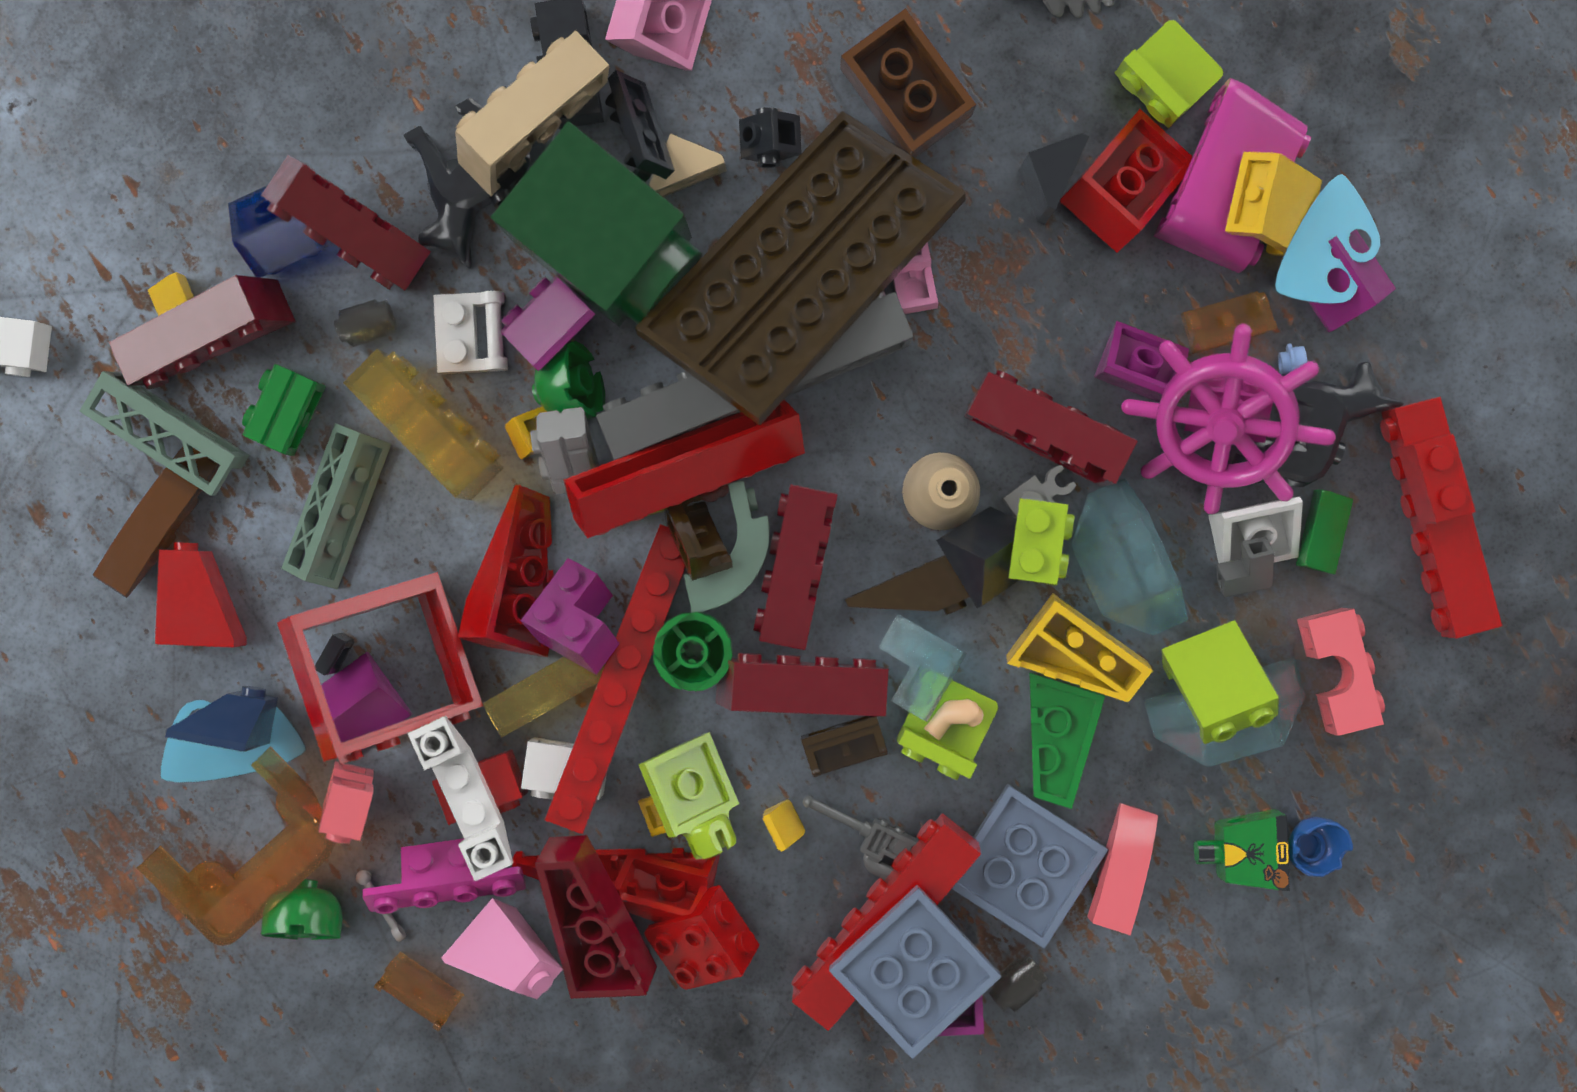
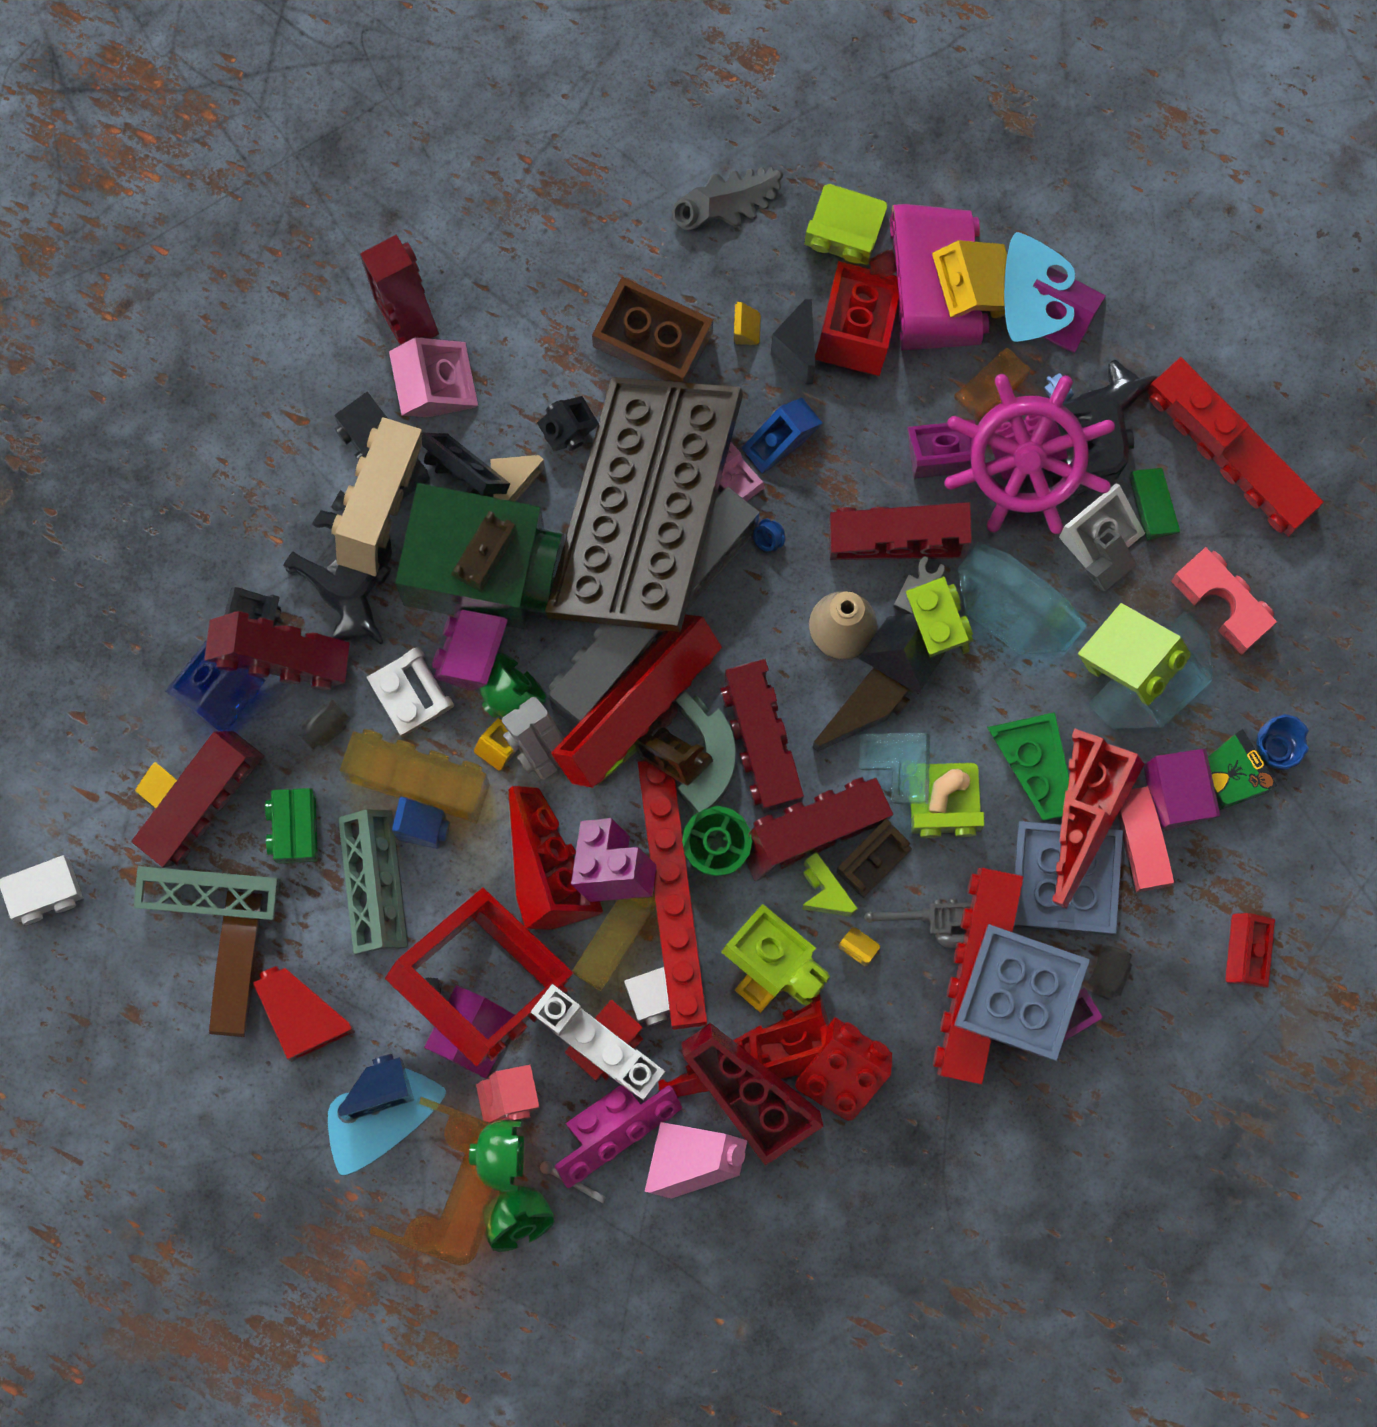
camera: 30 degrees left, 10 degrees down
clear orange hinge [373,952,464,1032] -> none
yellow wedge [1006,593,1153,702] -> none
none -> black bracket [224,587,281,626]
none -> blue slope [392,796,450,849]
none -> dark brown hinge [451,511,517,593]
none -> green cylinder [469,1119,525,1193]
none -> yellow slope [734,302,761,345]
none -> blue slope [741,397,823,473]
none -> blue plate [753,518,785,551]
none -> lime slope [802,852,858,917]
none -> clear red plate [868,249,897,279]
none -> red wedge [1052,729,1145,909]
none -> magenta slope [1144,749,1220,832]
none -> red slope [1225,913,1275,988]

